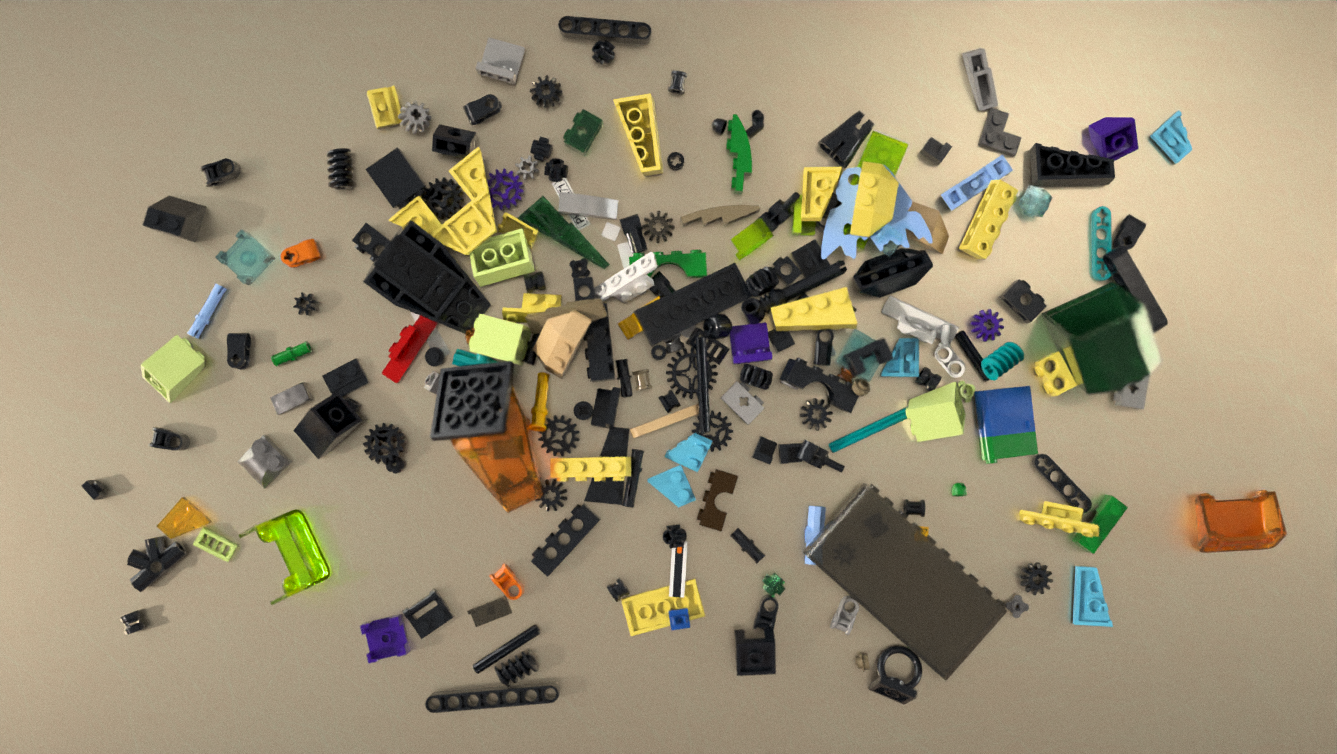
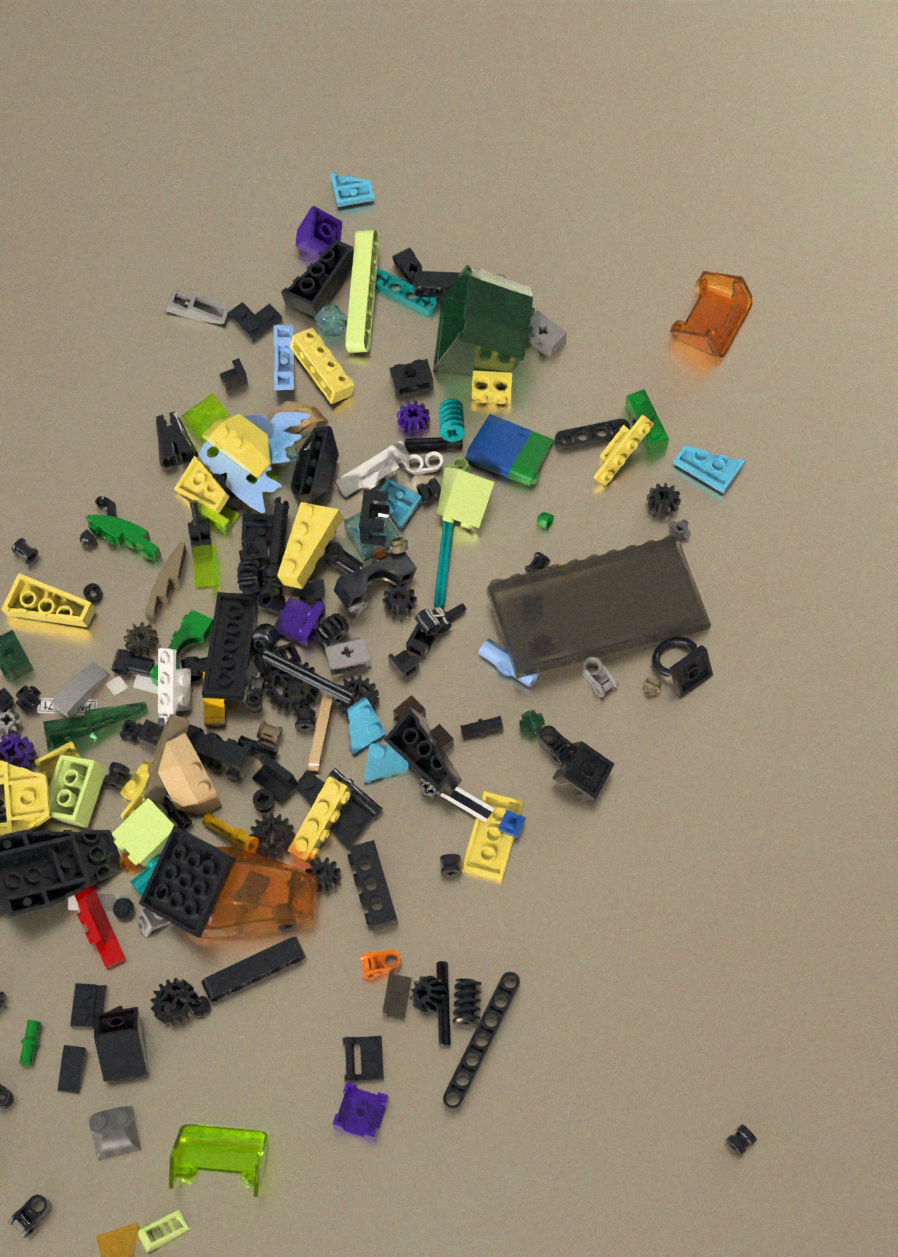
camera: 60 degrees left, 20 degrees down
none -> black beam [201,936,306,1002]
none -> yellowish green beam [346,229,379,353]
none -> black wedge [383,707,462,796]
none -> black gear [409,975,447,1013]

